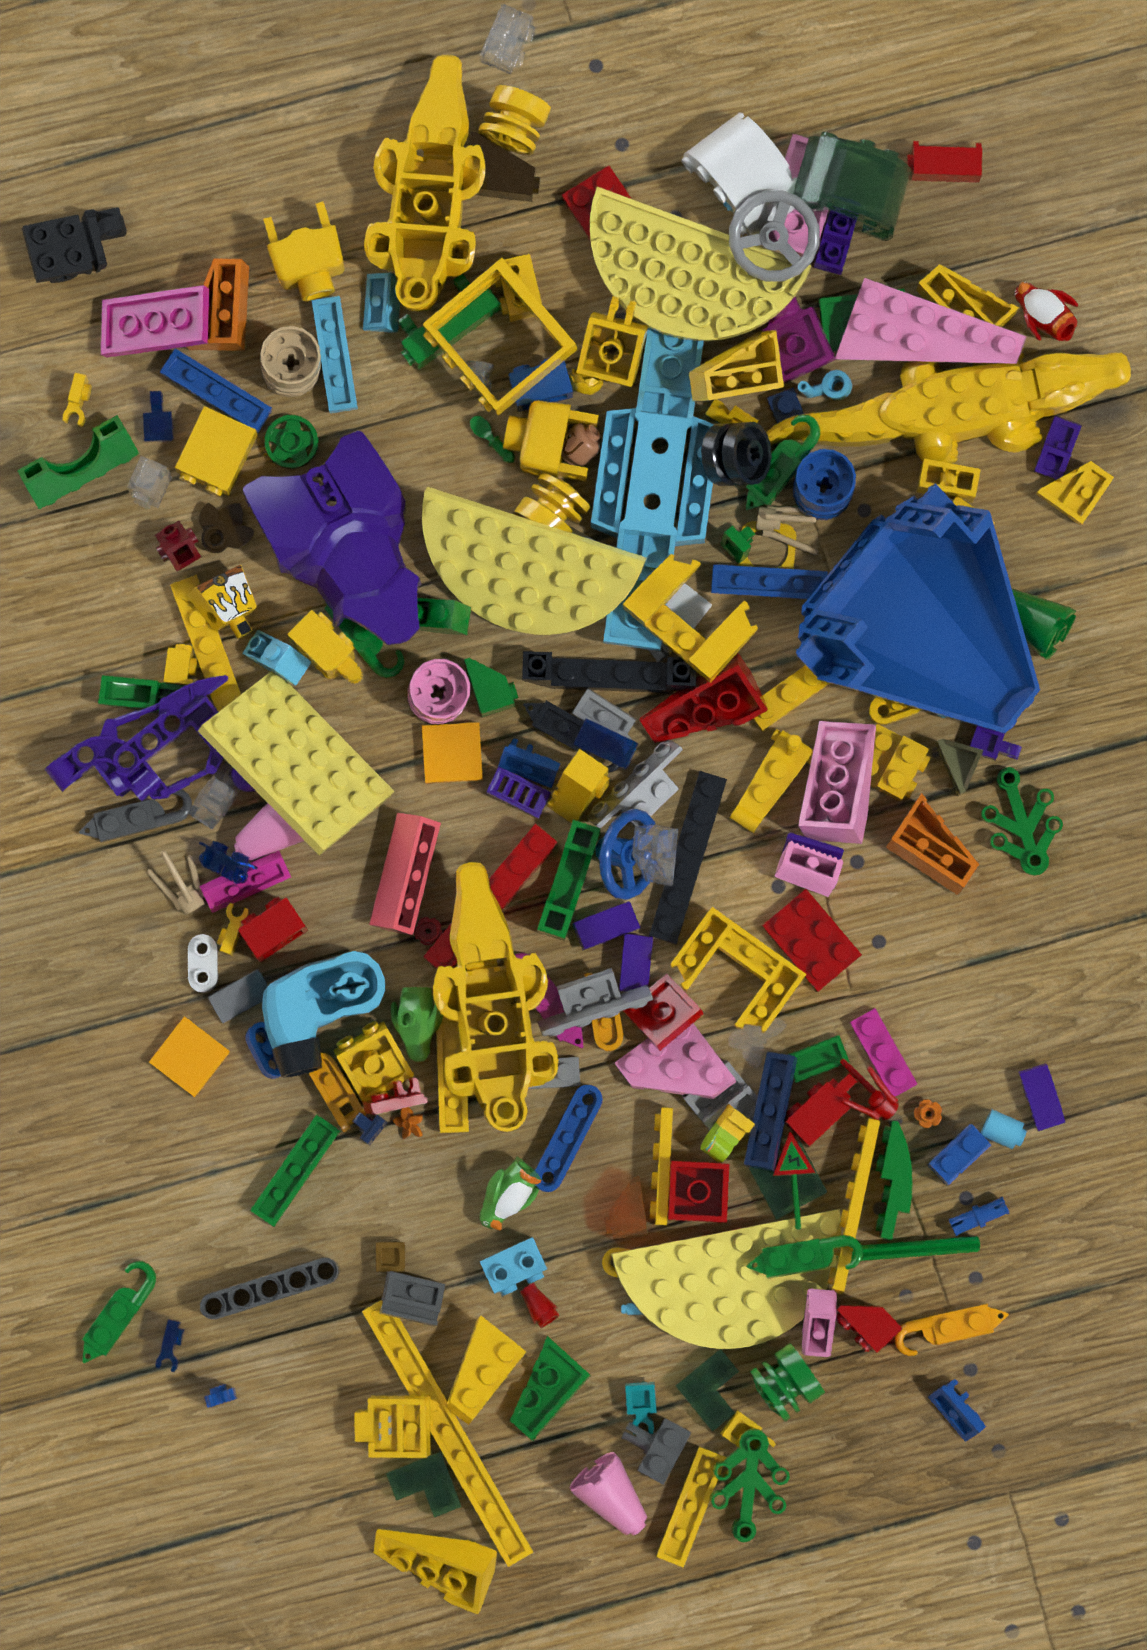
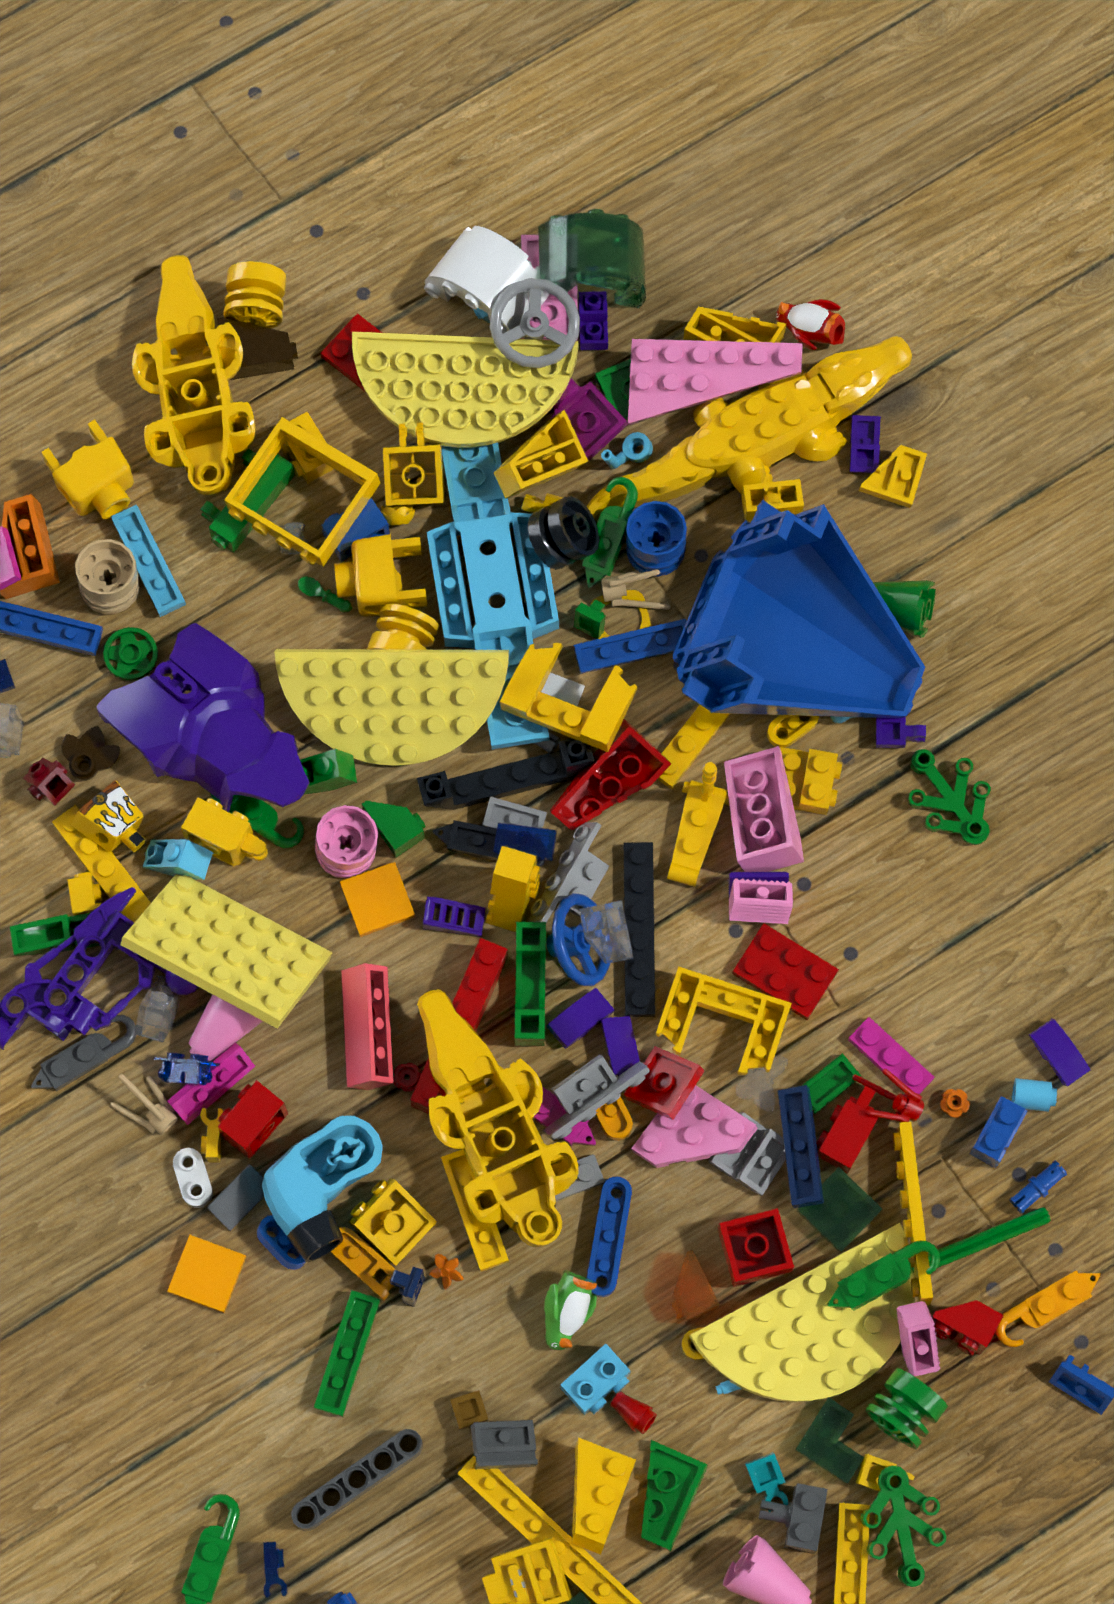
camera: 15 degrees left, 10 degrees down
yellow brick [175,406,258,497] -> none
medium azure slope [363,272,400,333] -> none
plate [363,1077,428,1115] -> none
bright green animal [391,987,443,1062] -> none
clear brick [480,4,536,74] -> none
blue plate [498,738,561,788] -> none
nougat head [561,423,602,466] -> none
yellow plate [649,1107,673,1226] -> none
leg [700,1104,755,1163] -> none
dark blue plate [767,387,804,424] -> none
piece [772,1131,815,1230] -> none
green slope [875,1120,913,1240] -> none
orange wedge [885,793,979,895] -> none
red brick [906,141,982,183] -> none
olive slope [935,739,983,797] -> none

